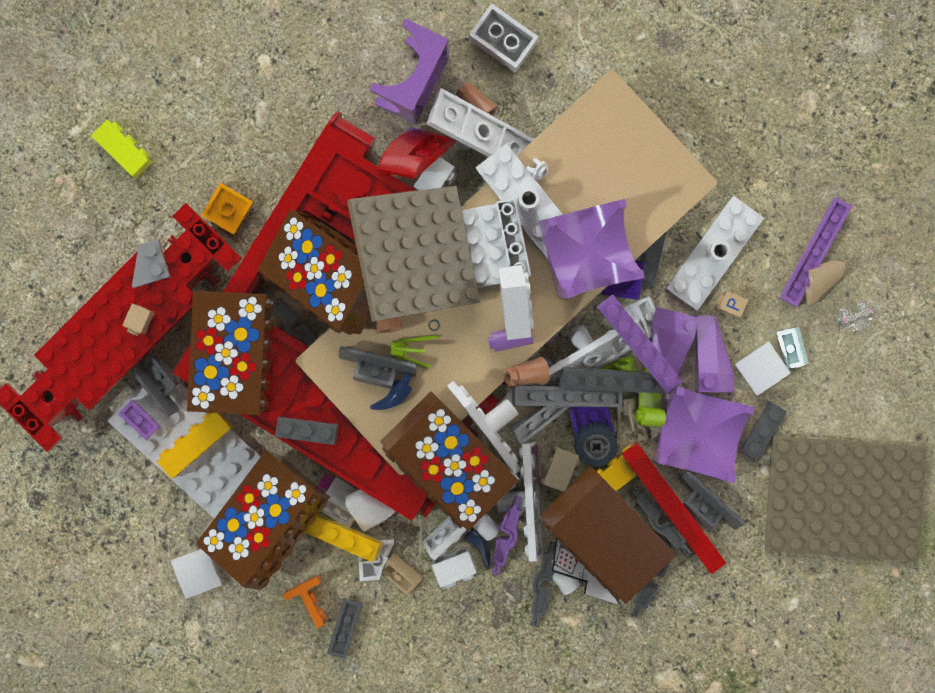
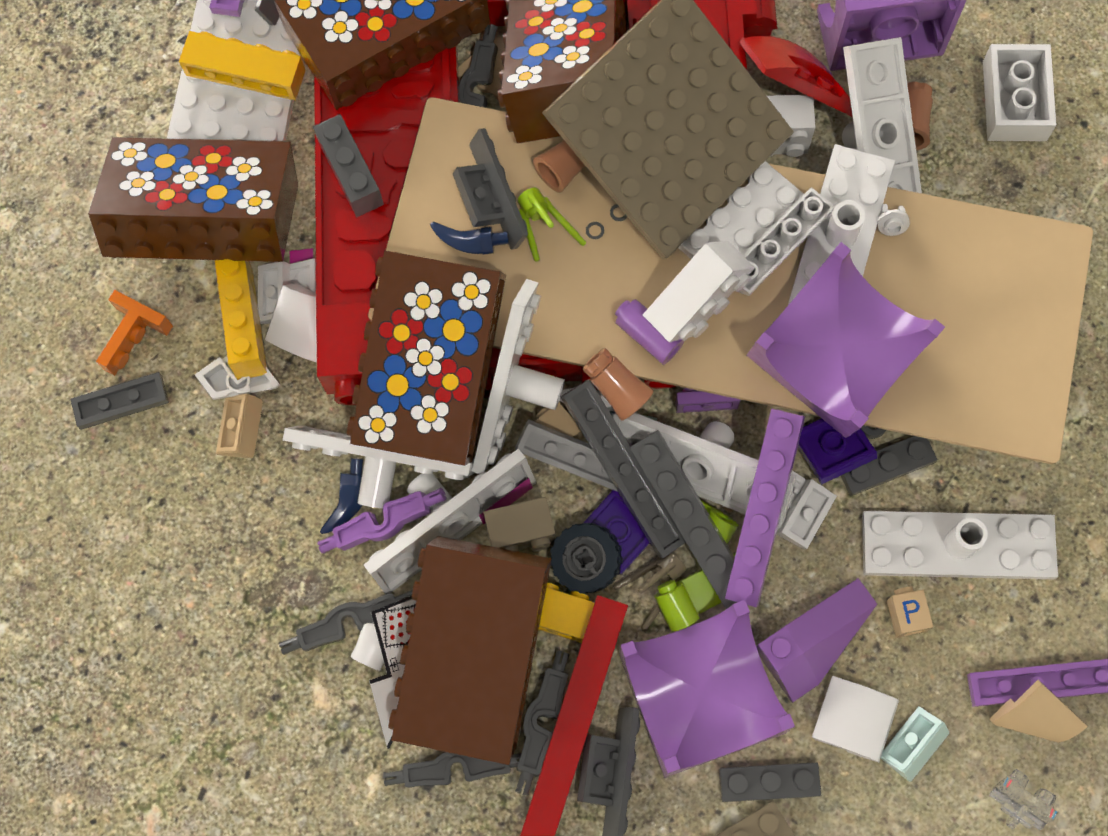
camera: 55 degrees right, 15 degrees down
white slope [171,549,222,599] -> none
white brick [432,547,477,588] -> none
medium lavender wedge [651,307,700,375] -> none

